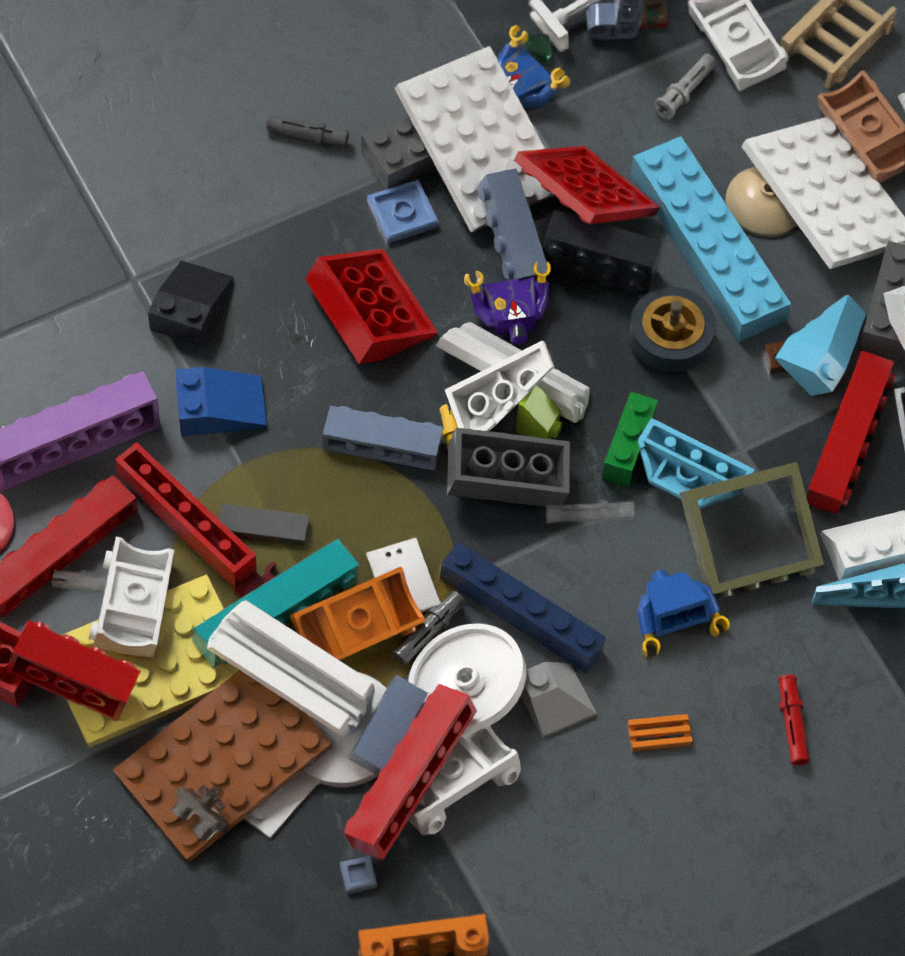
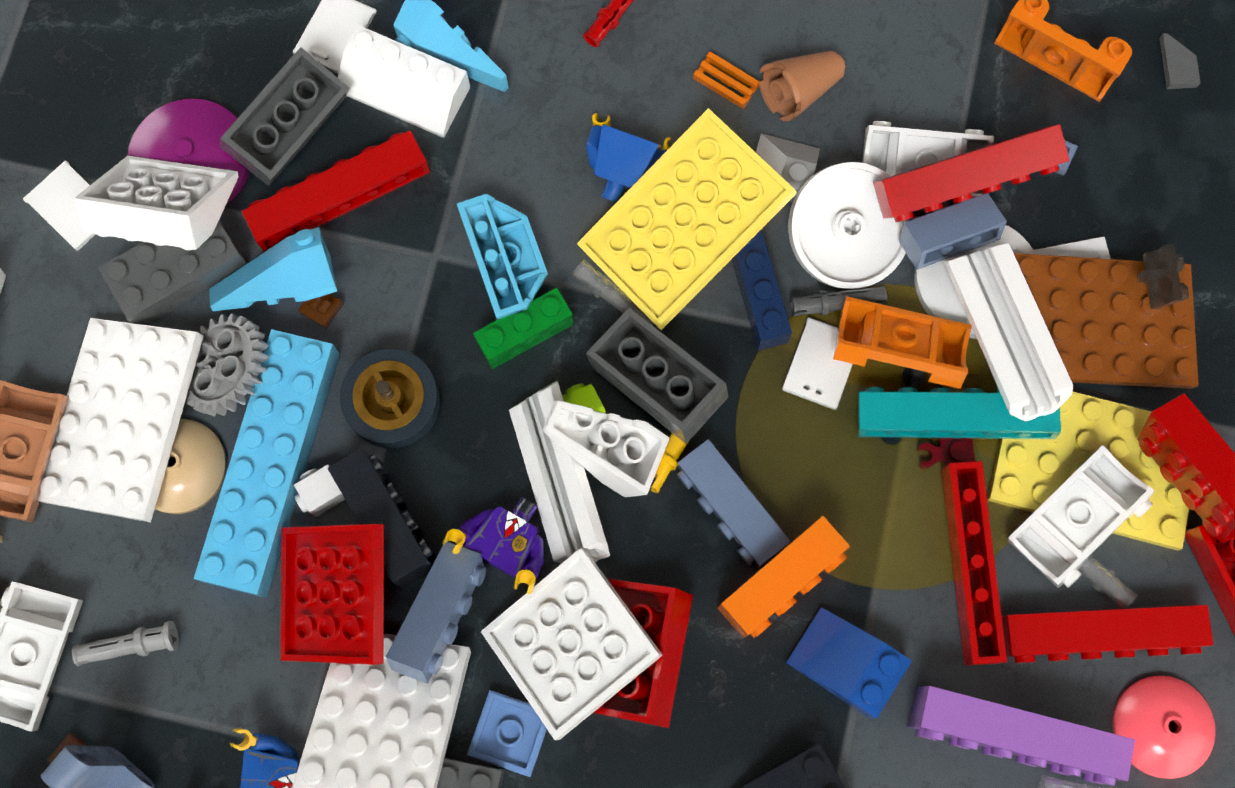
camera: 135 degrees left, 15 degrees up
dark grey tile [219,504,309,545] -> none
olive window [679,462,824,599] -> none
none -> light grey gear [186,314,269,417]
none -> white brick [294,465,345,517]
none -> white plate [481,548,662,740]
none -> light yellow plate [577,108,797,330]
none -> orange brick [718,516,850,638]
none -> nougat cone [759,51,845,121]

